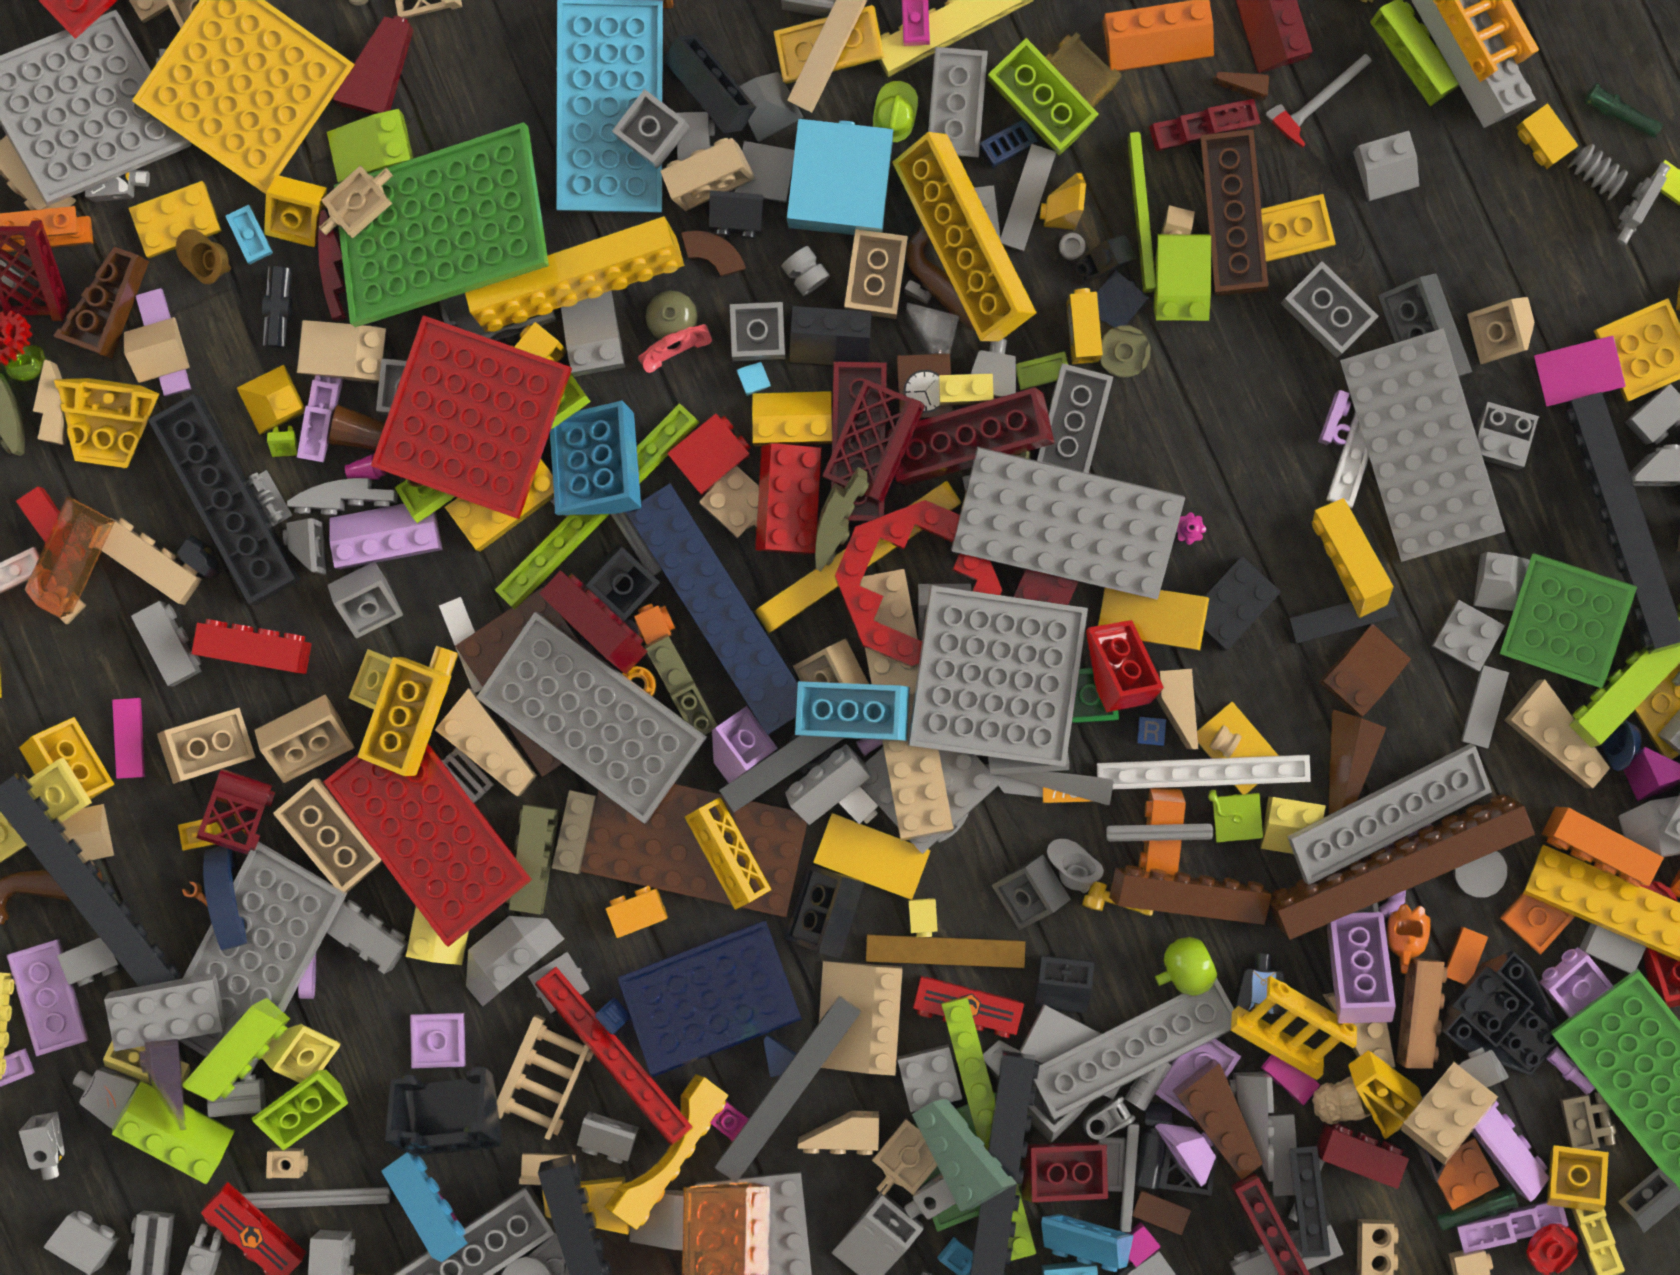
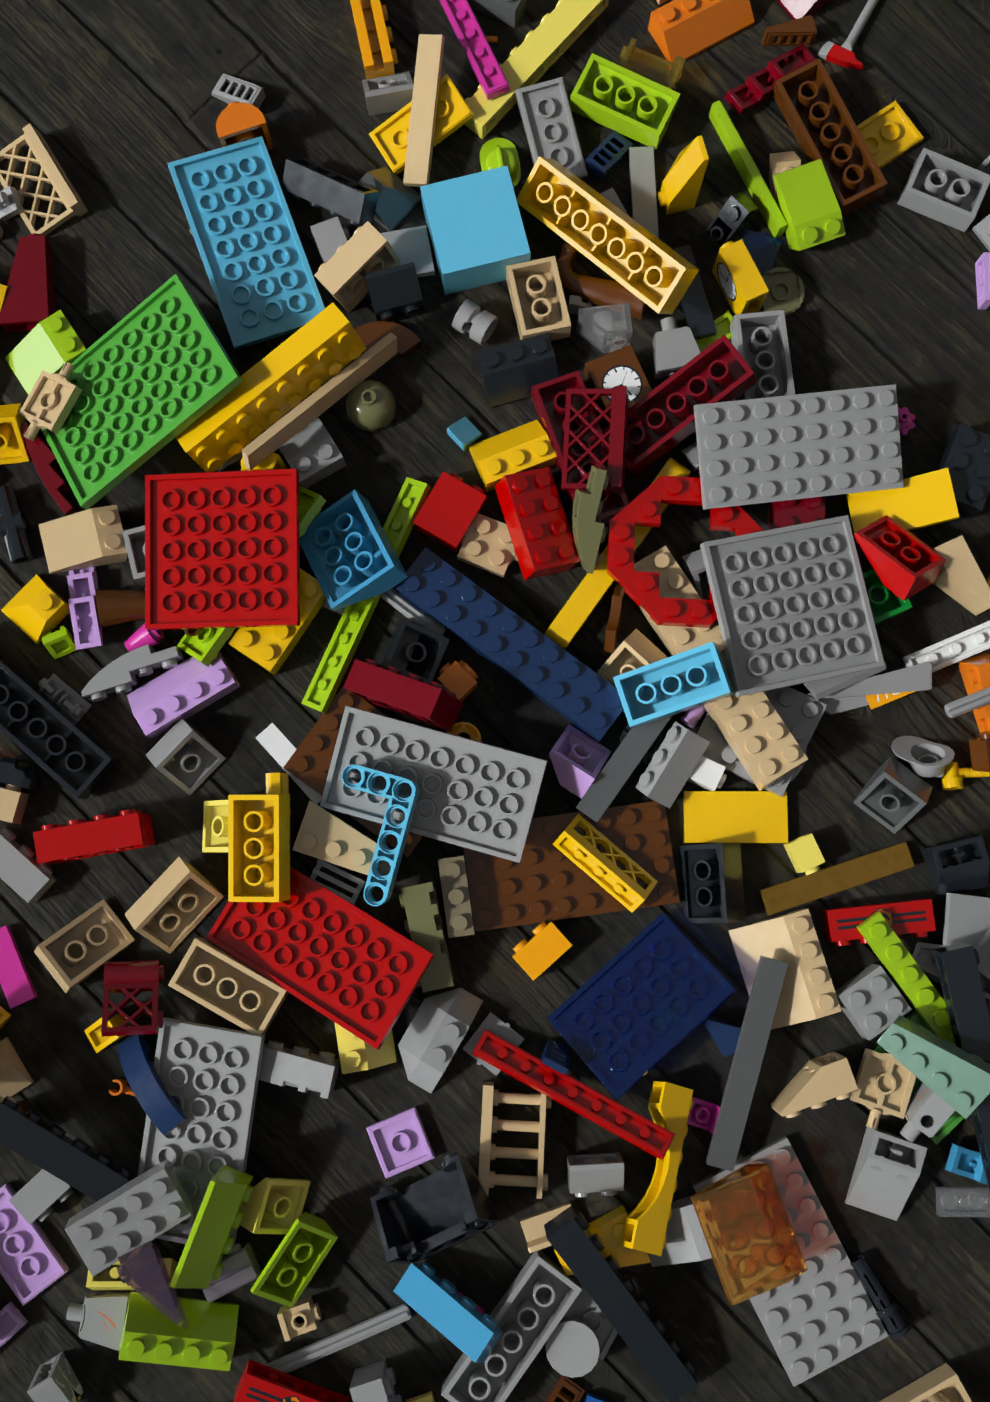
camera: 25 degrees left, 5 degrees down
light grey slope [283,518,326,575] -> none
lavender beam [298,953,316,999] -> none
light grey brick [612,89,690,169] -> none
coral piece [638,324,712,373] -> none
olive slope [644,634,718,735] -> none
light grey brick [730,302,785,361] -> none
light yellow brick [938,374,994,406] -> none
light grey tile [1059,233,1085,260] -> none
blue tile [1137,717,1166,745] -> none
light grey slope [1353,131,1419,202] -> none
none -> tan tile [242,332,398,471]
none -> medium azure beam [341,764,420,906]
none -> reddish brown tile [604,583,626,653]
none -> black tile [673,244,717,341]

